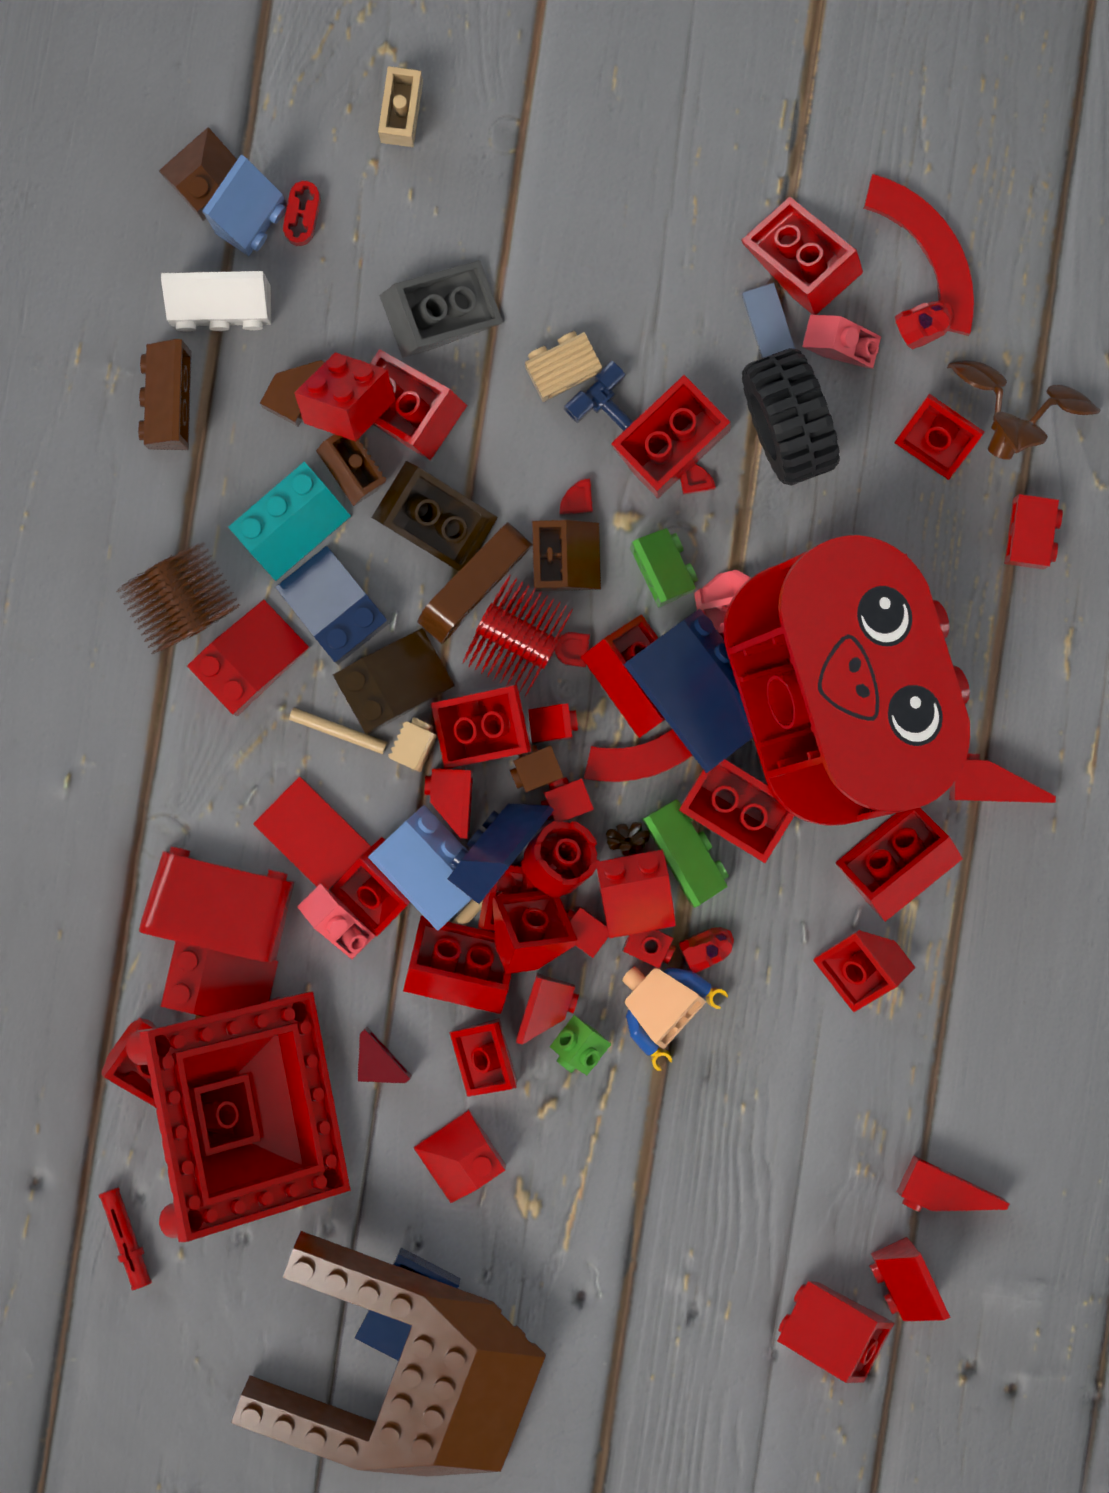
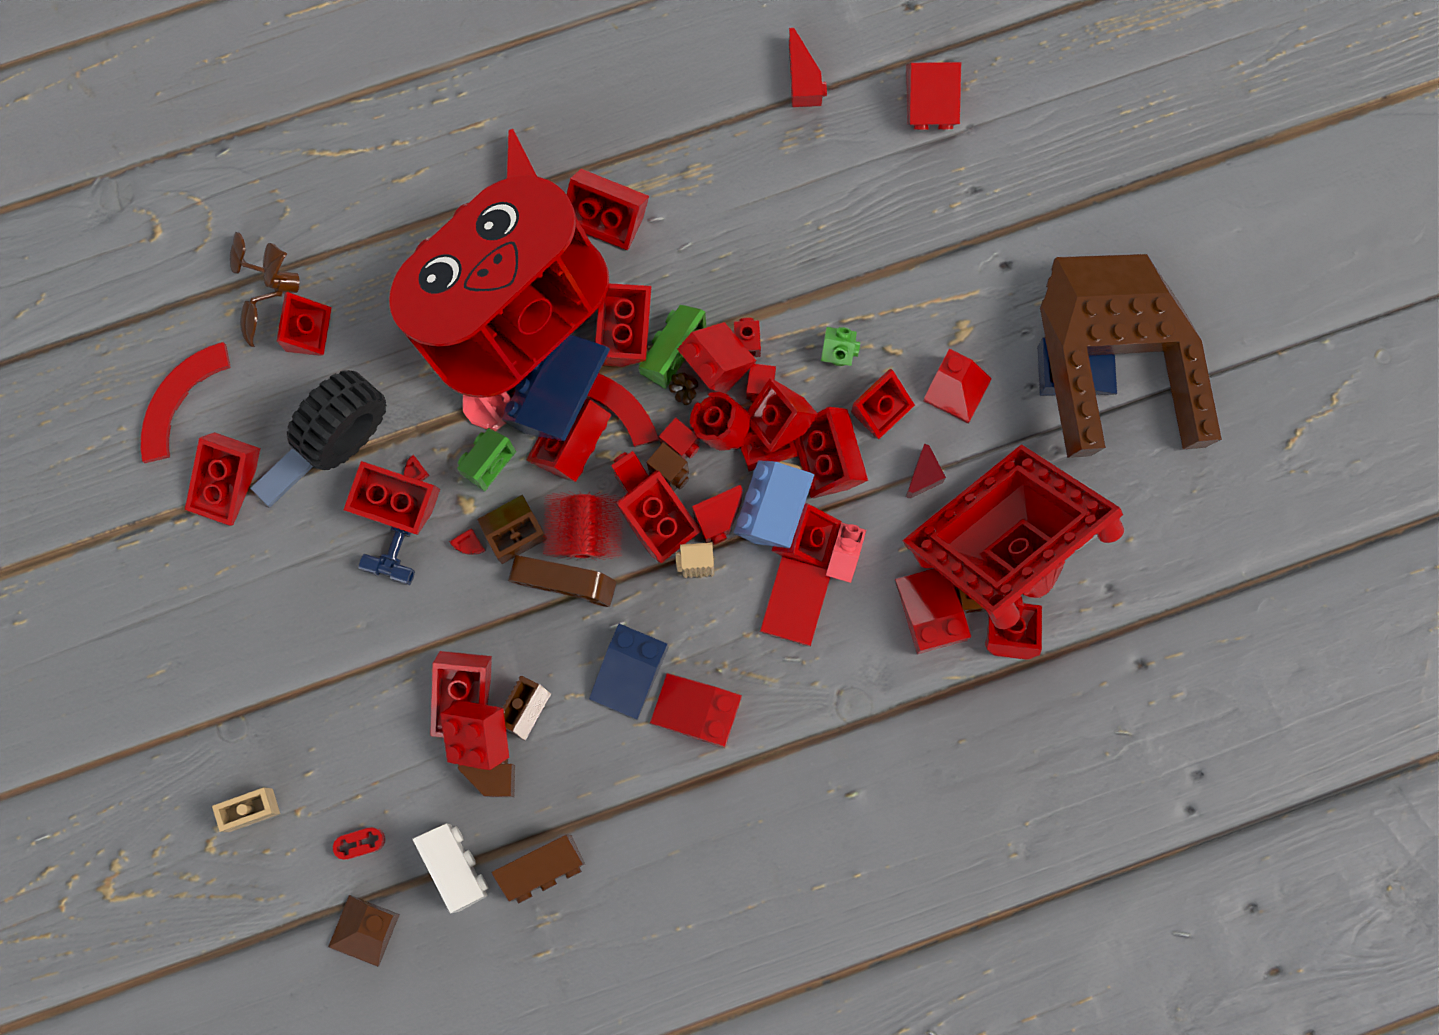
camera: 115 degrees left, 10 degrees down
red pin [98,1187,152,1291] -> none
reddish brown piece [116,542,240,654] -> none
red windscreen [139,846,295,963] -> none
medium blue slope [203,155,286,256] -> none
teal slope [228,461,352,581] -> none
tan bar [289,708,387,754] -> none
dark brown slope [333,628,455,735] -> none
dark brown slope [371,461,498,571] -> none
dark grey slope [379,260,503,358] -> none
dark blue slope [447,803,554,904] -> none
red slope [516,973,579,1044] -> none
tan brick [525,331,602,402] -> none
red tile [555,632,590,668] -> none
light nougat torso [622,967,728,1071] -> none
red rock [678,927,734,973] -> none
coral slope [802,315,881,368] -> none
red slope [813,930,916,1012] -> none
red slope [869,1237,951,1321] -> none
red rock [895,301,954,349] -> none
red brick [1004,494,1063,570] -> none

